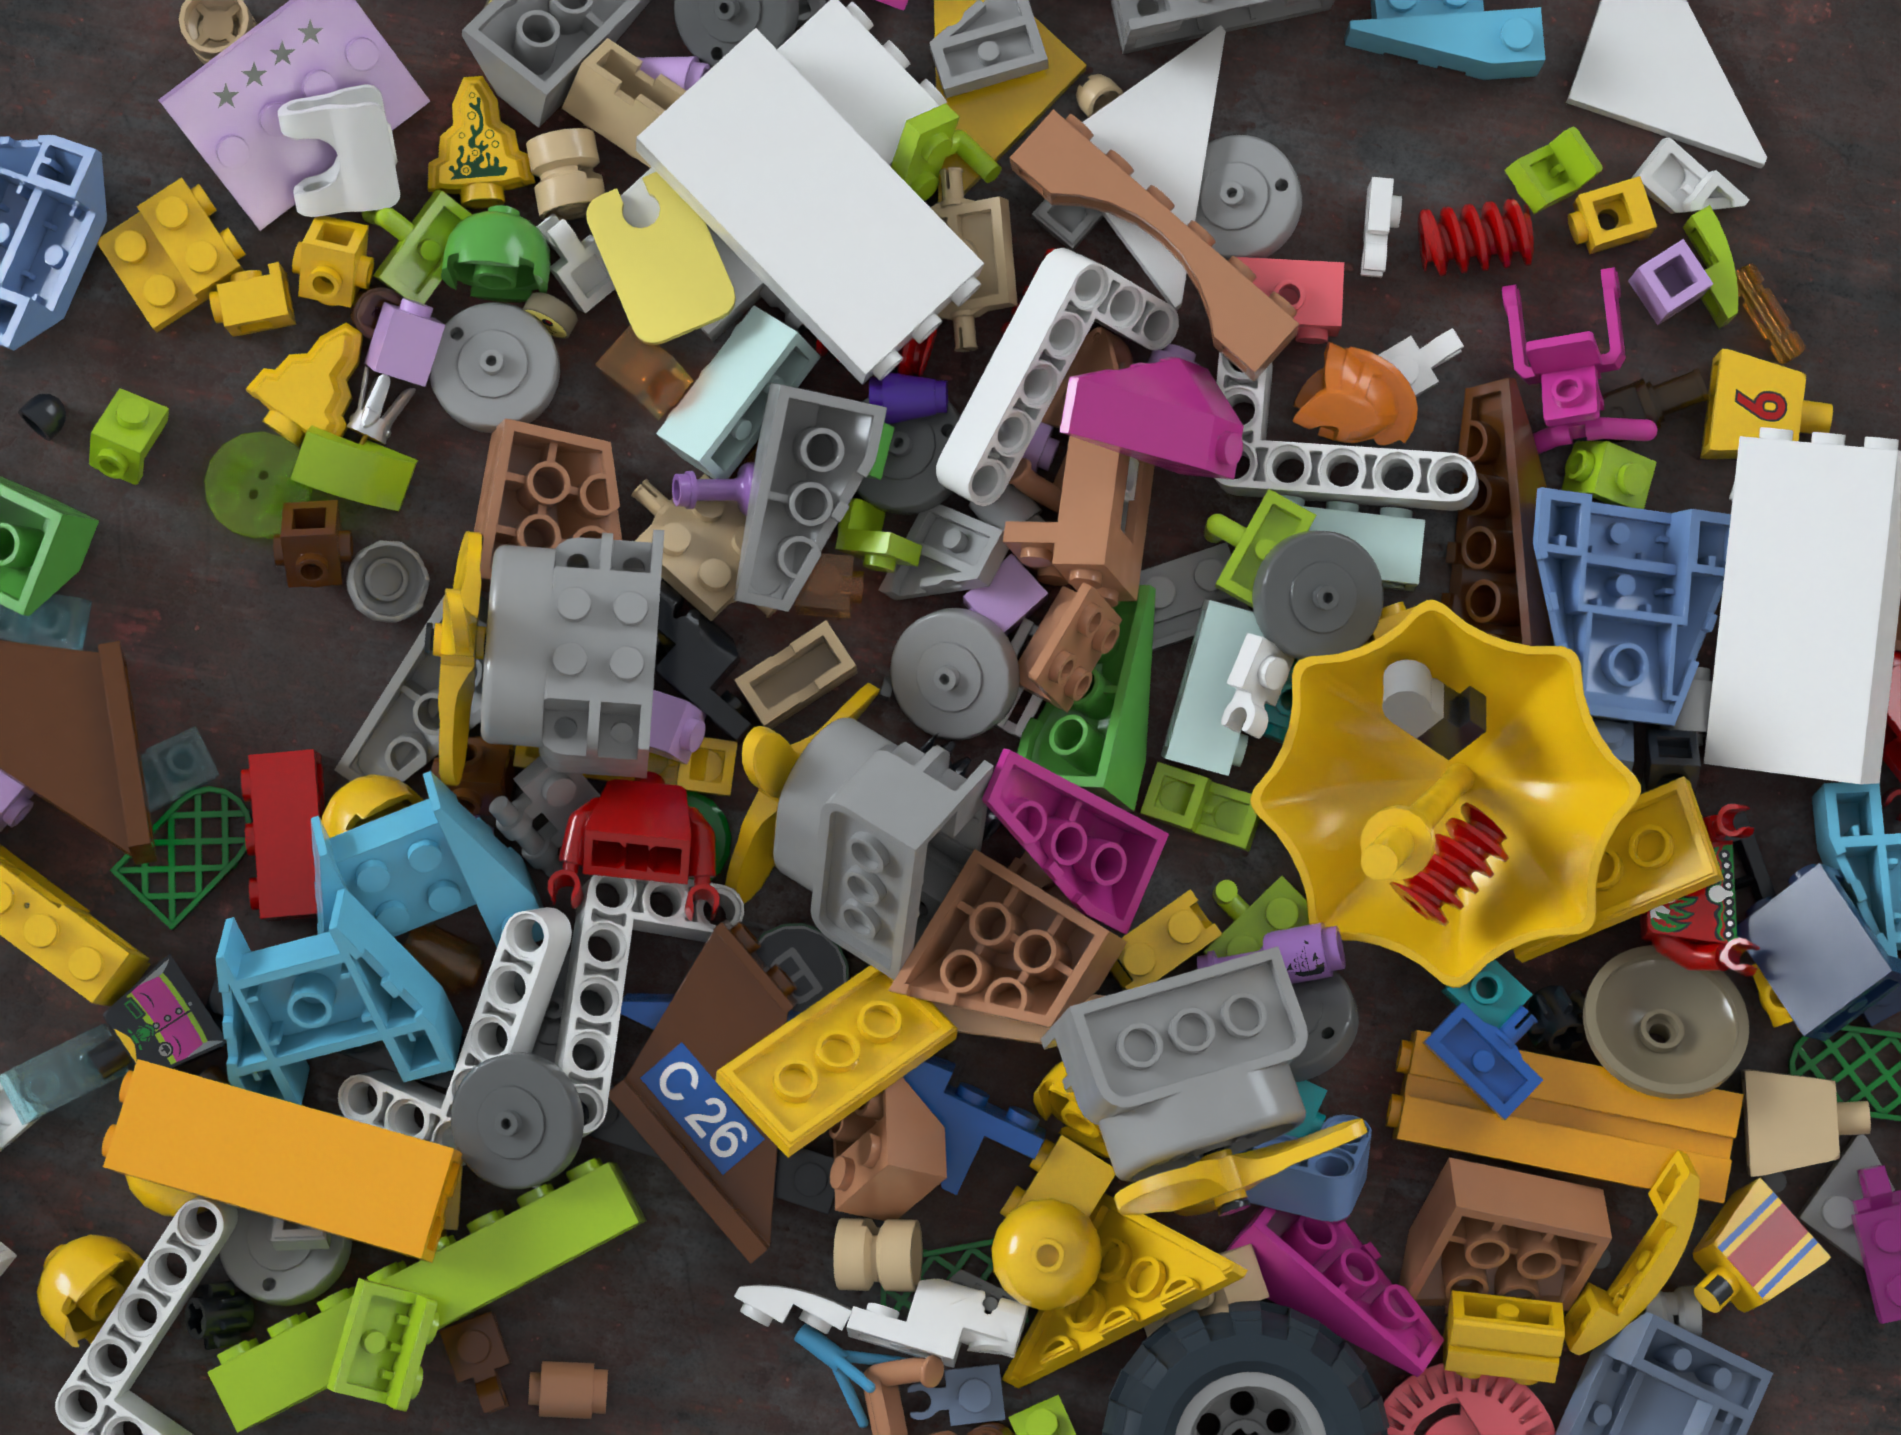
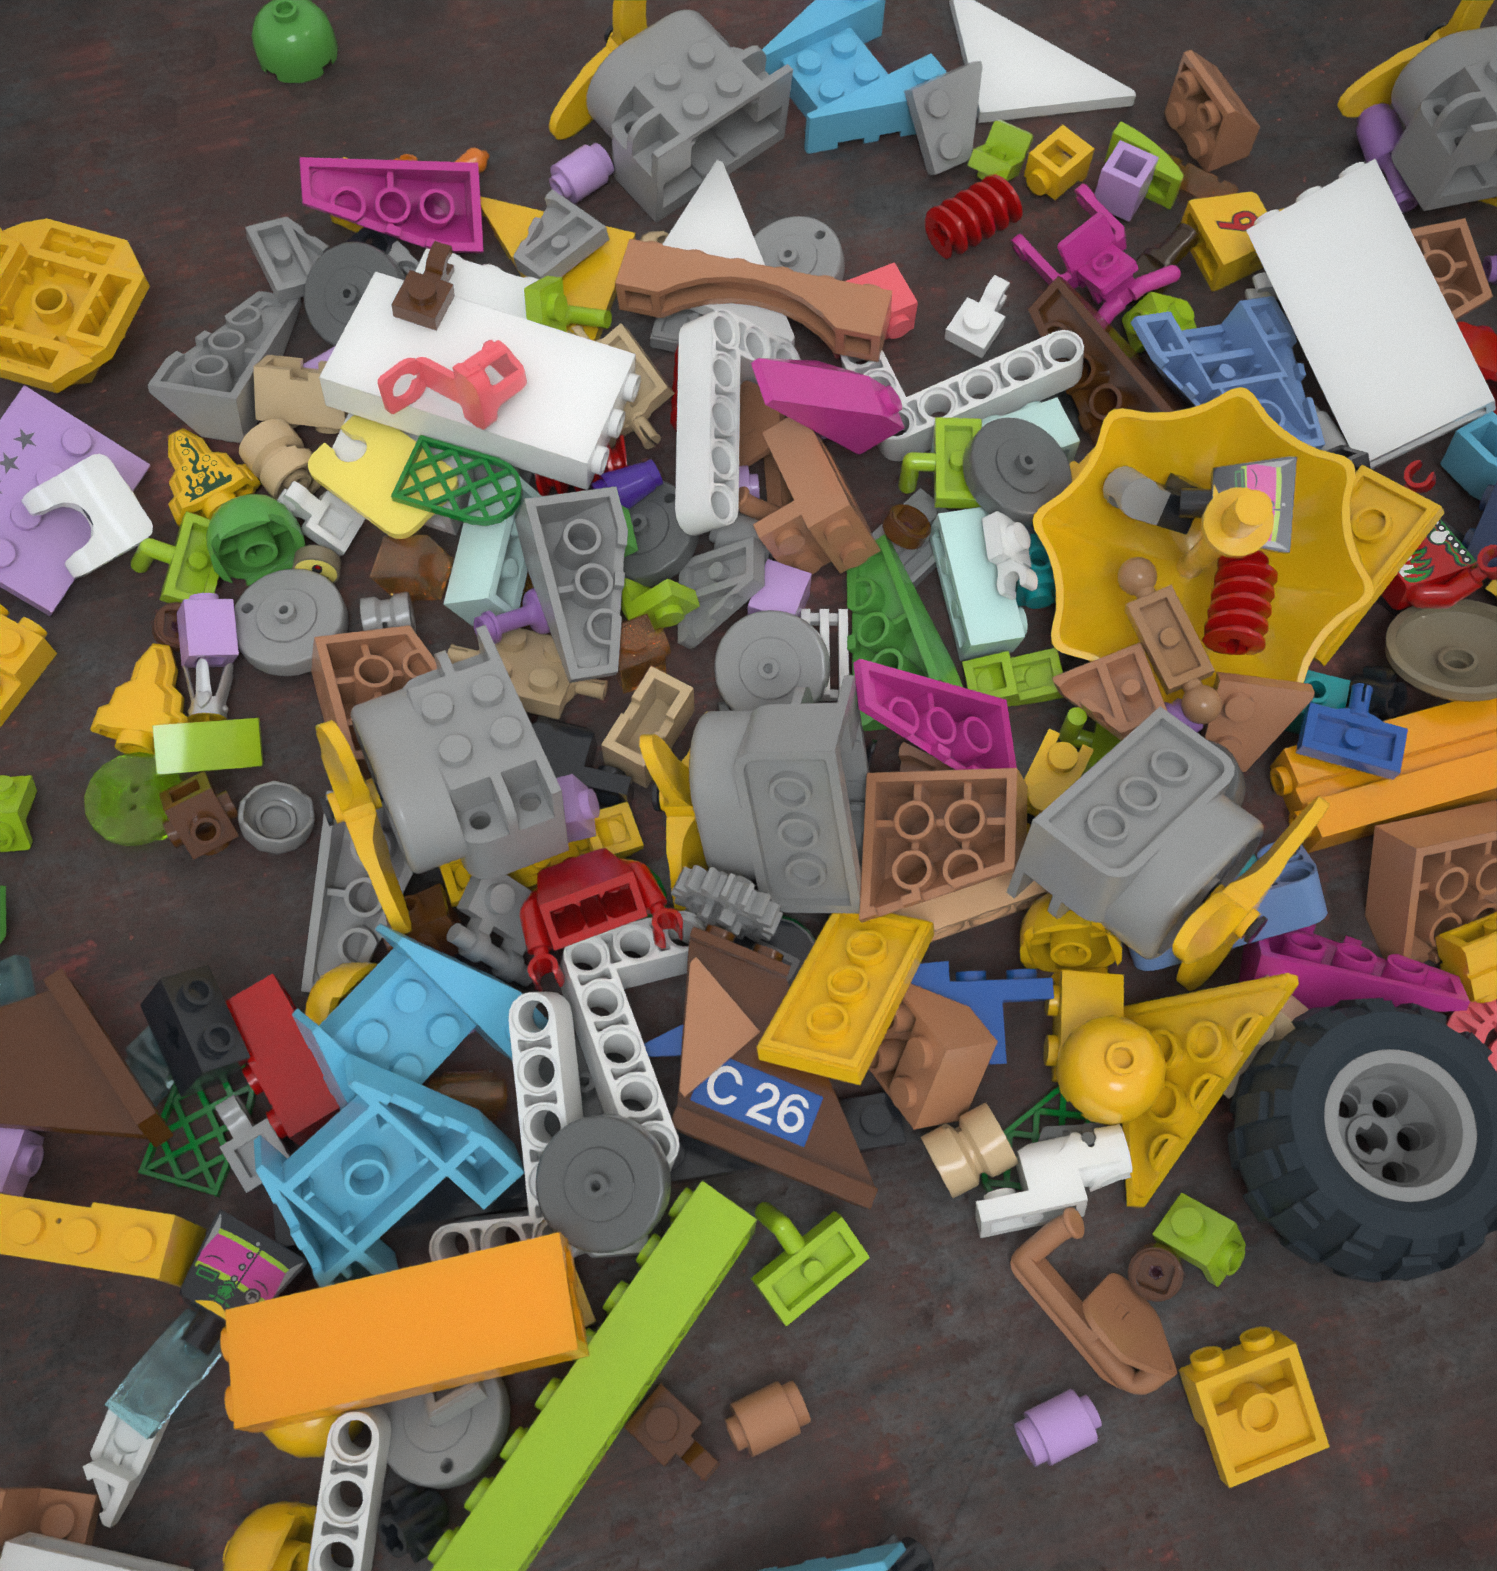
camera: 30 degrees left, 15 degrees down
yellow brick [209,262,296,337] -> none
yellow brick [292,216,374,308] -> none
lime bracket [327,1278,439,1412] -> none
white slope [734,1284,852,1334] -> none
dark azure plant [794,1323,906,1428] -> none
sand blue plate [907,1363,1005,1426] -> none
nougat bracket [1018,582,1123,713] -> none
orange helmet [1293,342,1418,445] -> none
white plate [1361,177,1402,278] -> none
white slope [1631,137,1750,214] -> none
none -> black brick [140,965,250,1097]
none -> light grey plate [215,1095,291,1193]
none -> light grey wheel [360,592,416,633]
none -> coral piece [378,340,527,430]
none -> reddish brown plate [391,241,455,331]
none -> green window [391,435,523,526]
none -> light grey gear [671,865,783,942]
none -> nougat tile [679,957,760,1098]
none -> lime plate [751,1202,870,1326]
none -> reddish brown tile [882,504,931,550]
none -> light grey wing [904,60,983,175]
none -> nougat wing [1052,642,1167,741]
none -> medium nougat plate [1118,557,1222,724]
none -> nougat slope [1164,50,1260,173]
none -> torso [1179,456,1297,553]
none -> nougat wing [1201,672,1315,772]

